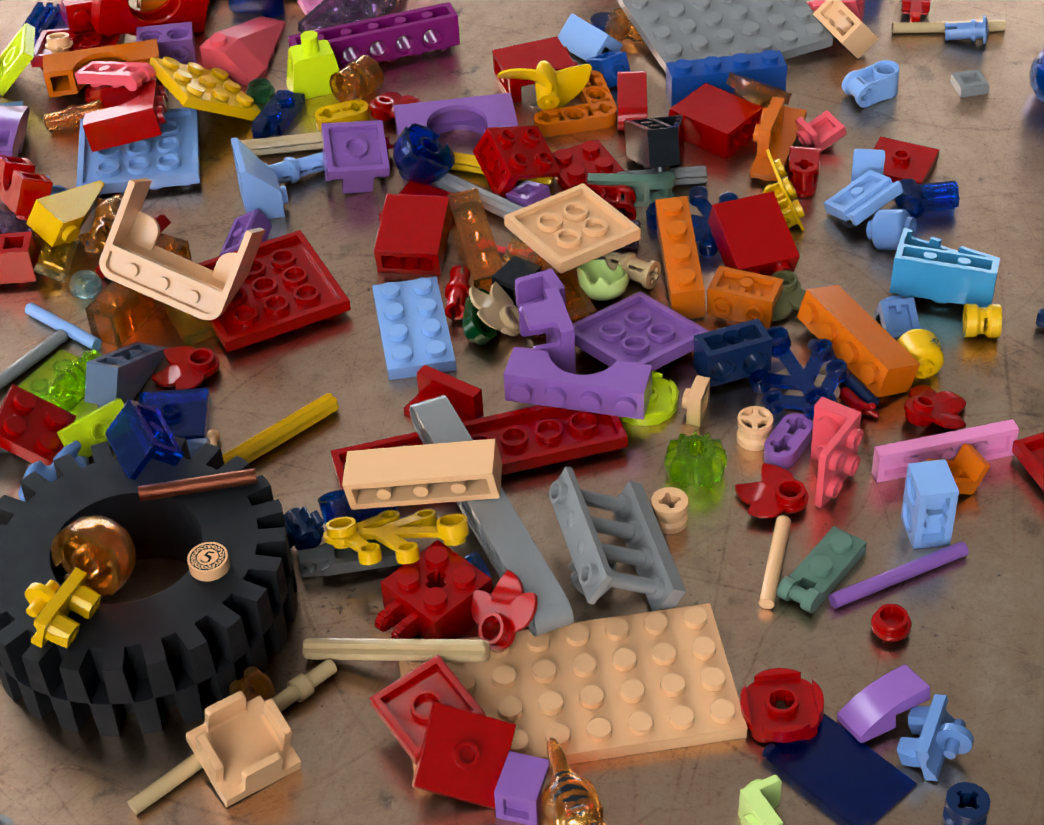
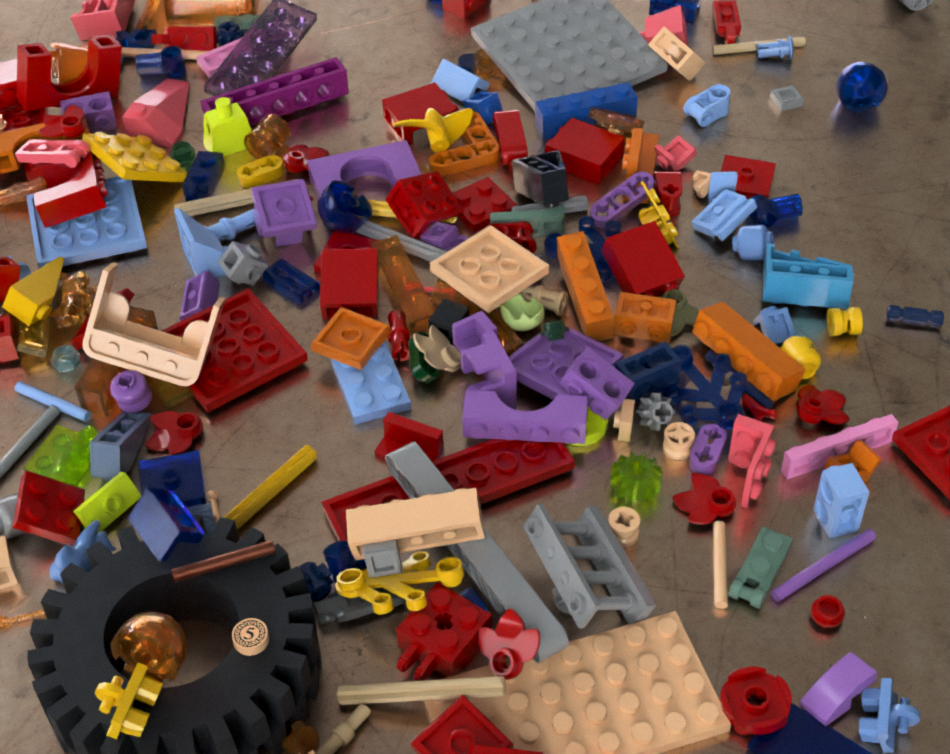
camera: 10 degrees left, 5 degrees up
none -> red plate [38,104,86,138]
none -> medium lavender piece [110,370,152,413]
none -> light grey brick [218,241,268,286]
none -> clear blue tile [262,258,320,304]
none -> orange plate [311,307,391,370]
none -> light grey tile [363,540,402,578]
none -> clear green plate [540,320,570,342]
none -> medium lavender brick [558,346,635,420]
none -> medium lavender beam [590,171,654,228]
none -> light grey gear [636,392,676,431]
none -> light nougat tile [692,170,711,198]

